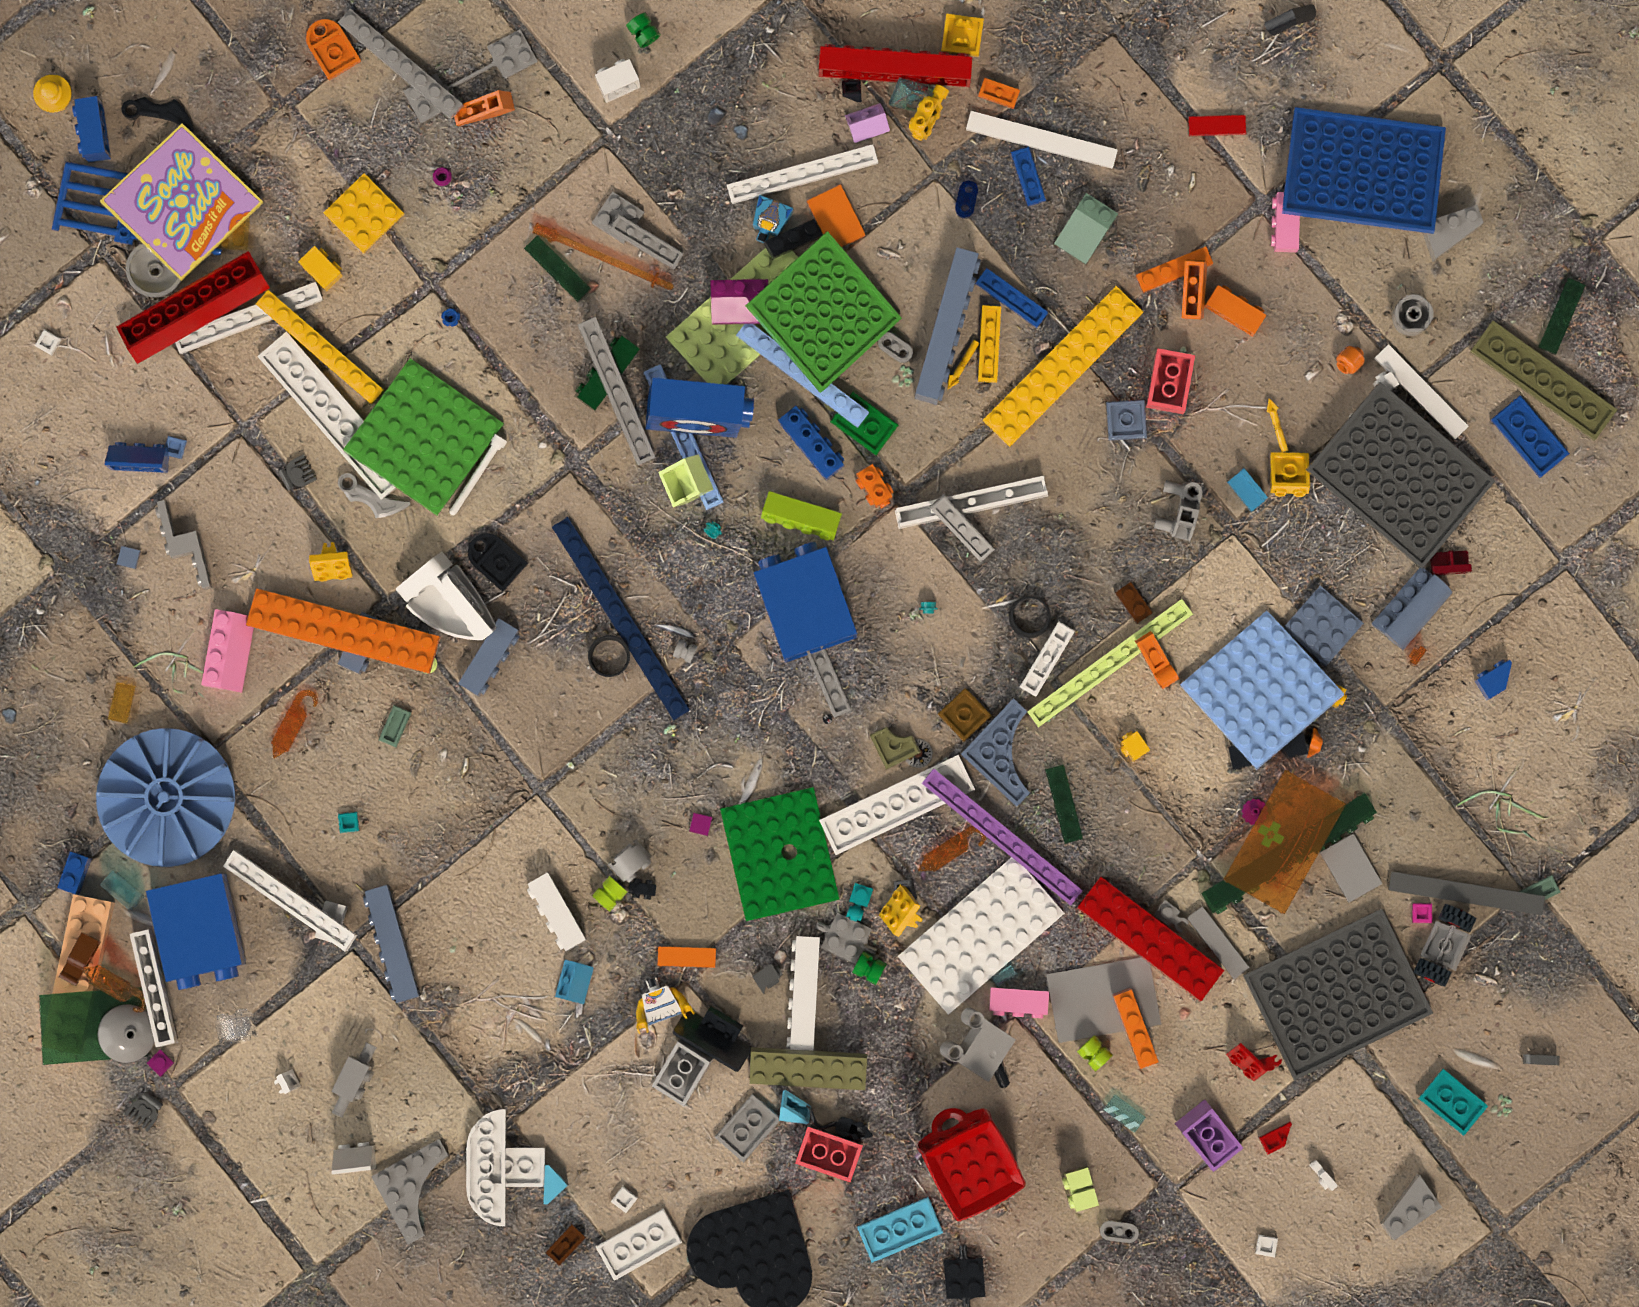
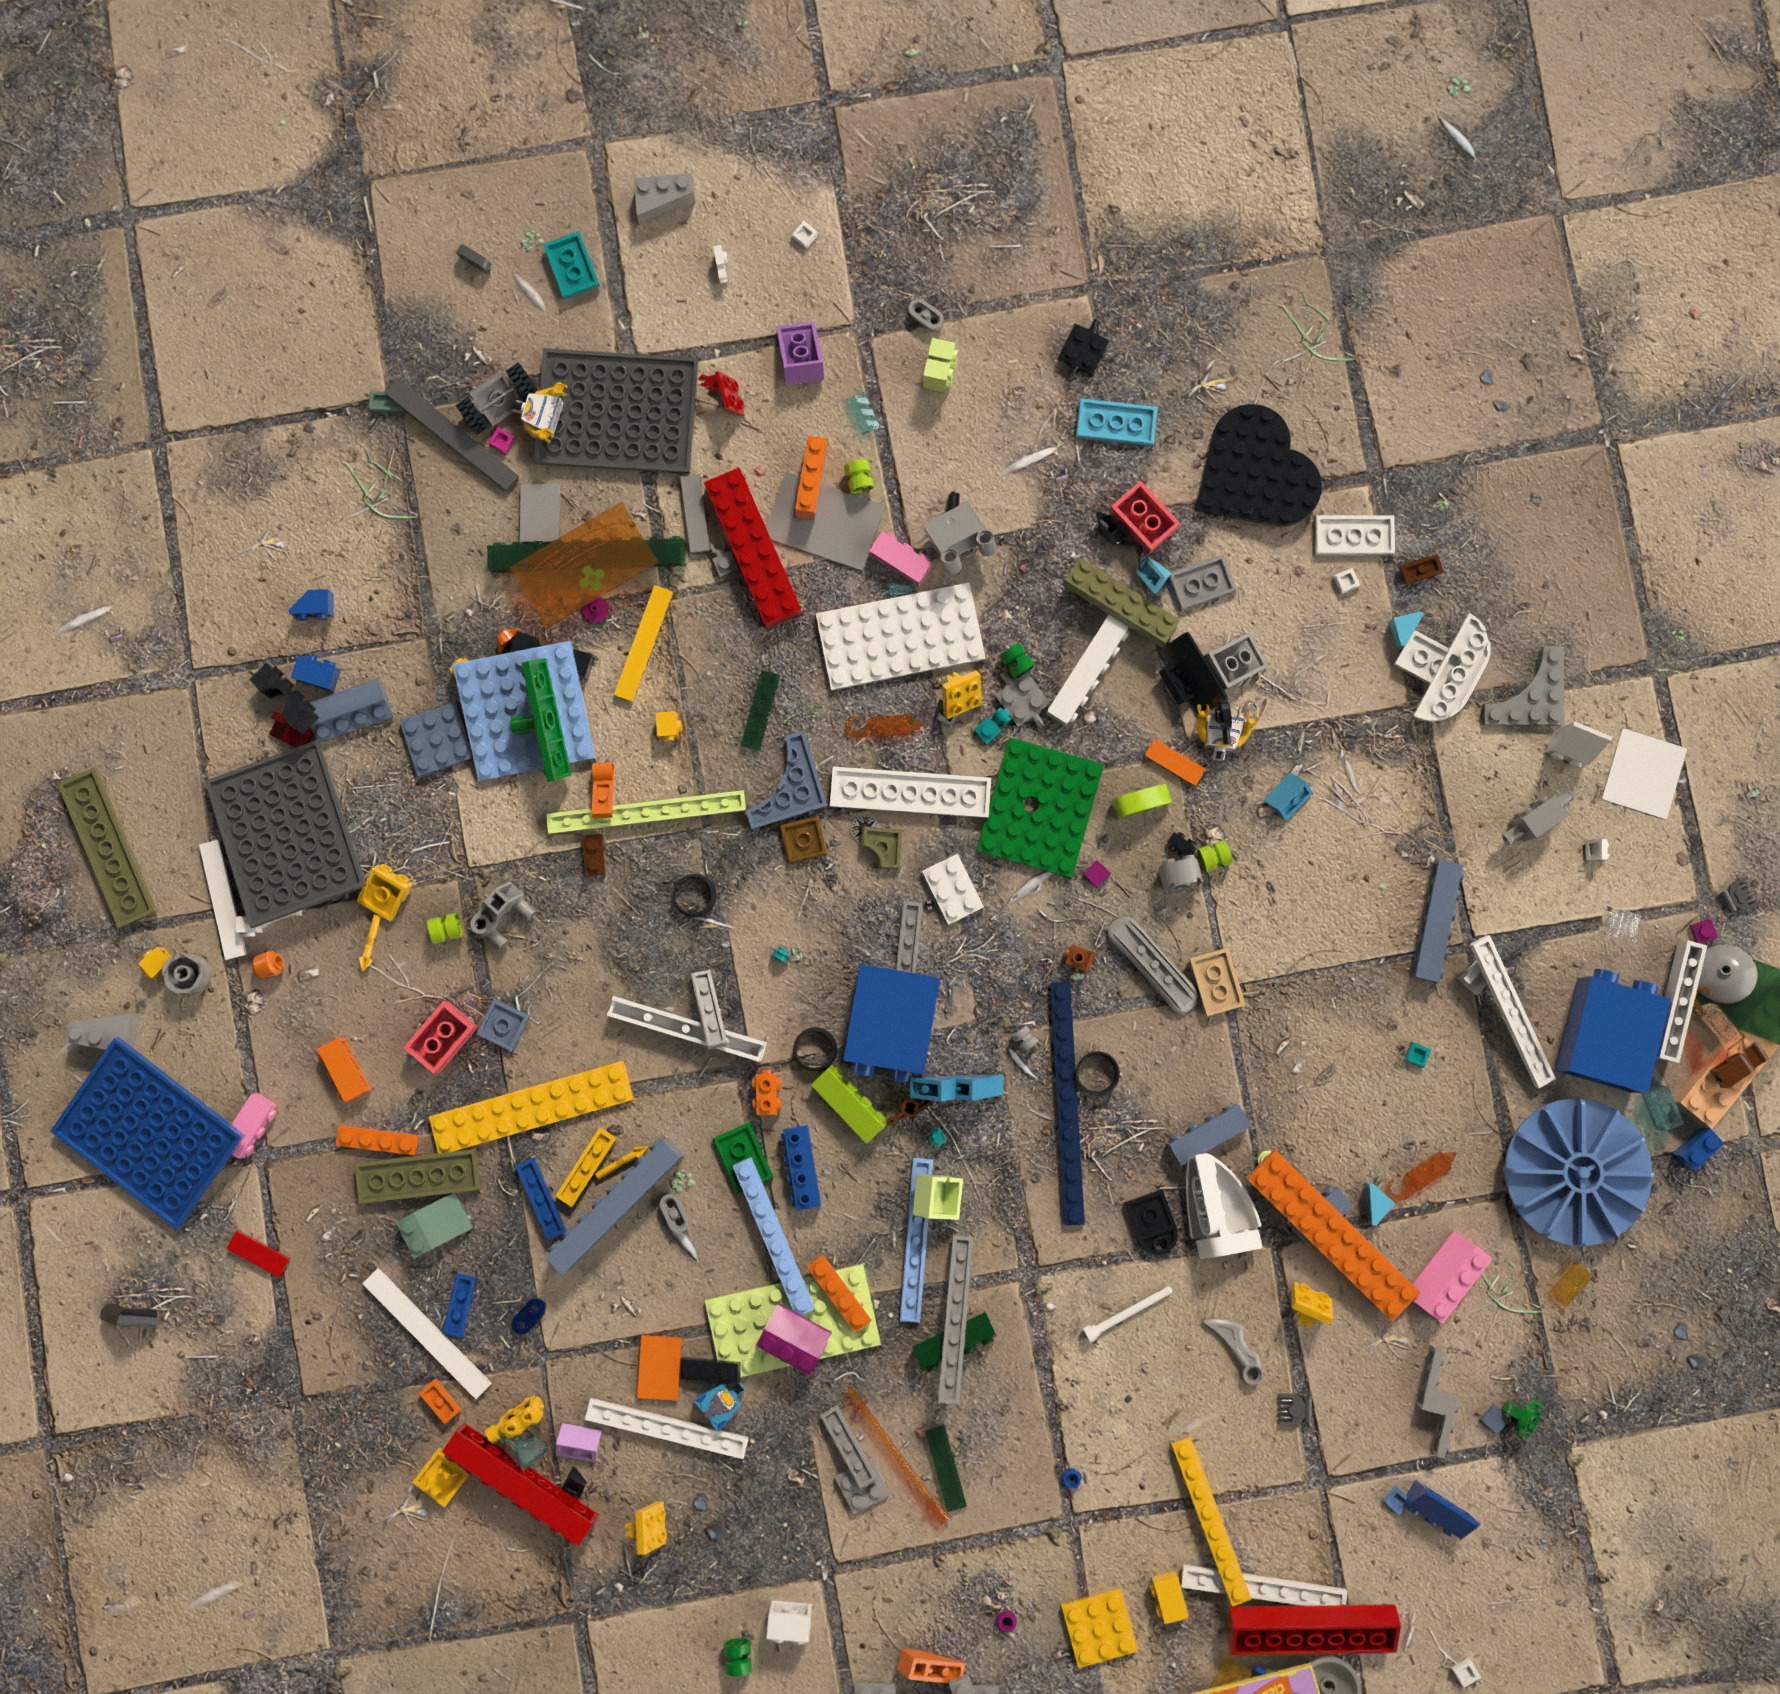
camera: 150 degrees left, 0 degrees up
white plate [257,332,396,500] -> none
bright green plate [343,358,504,516] -> none
sand green tile [379,705,412,748] -> none
white brick [527,872,586,951] -> none
blue brick [645,378,754,438] -> none
bright green plate [745,231,902,393] -> none
dark grey window [752,964,783,994] -> none
red piece [917,1108,1026,1222] -> none
medium lavender plate [922,768,1083,906] -> none
white plate [1020,622,1075,697] -> none
orange brick [1182,260,1207,320] -> none
dark azure panel [1227,468,1268,512] -> none
red tile [1258,1122,1292,1155] -> none
clear orange plate [1407,646,1427,667] -> none
blue tile [1491,395,1570,478] -> none
clear green tile [1538,278,1586,355] -> none
none -> yellow brick [138,947,172,979]
none -> black arch [249,663,320,734]
none -> blue brick [291,654,341,692]
none -> olive plate [354,1148,481,1204]
none -> lime wheel [427,912,463,944]
none -> green plate [510,658,572,782]
none -> torso [513,382,567,443]
none -> yellow tile [614,585,673,702]
none -> yellow plate [624,1501,667,1555]
none -> black tyre [793,1027,837,1071]
none -> orange plate [807,1254,872,1333]
none -> reddish brown piece [887,1096,936,1125]
none -> dark azure slope [910,1074,1003,1102]
none -> white plate [922,854,984,925]
none -> dark orange brick [1062,945,1095,972]
none -> light grey piece [1108,916,1199,1015]
none -> lime beam [1111,784,1172,820]
none -> tan plate [1189,948,1245,1016]
none -> black piece [1215,699,1232,745]
none -> medium azure slope [1365,1182,1395,1225]
none -> green tile [1502,1400,1544,1440]
none -> white sticker [1602,729,1687,819]

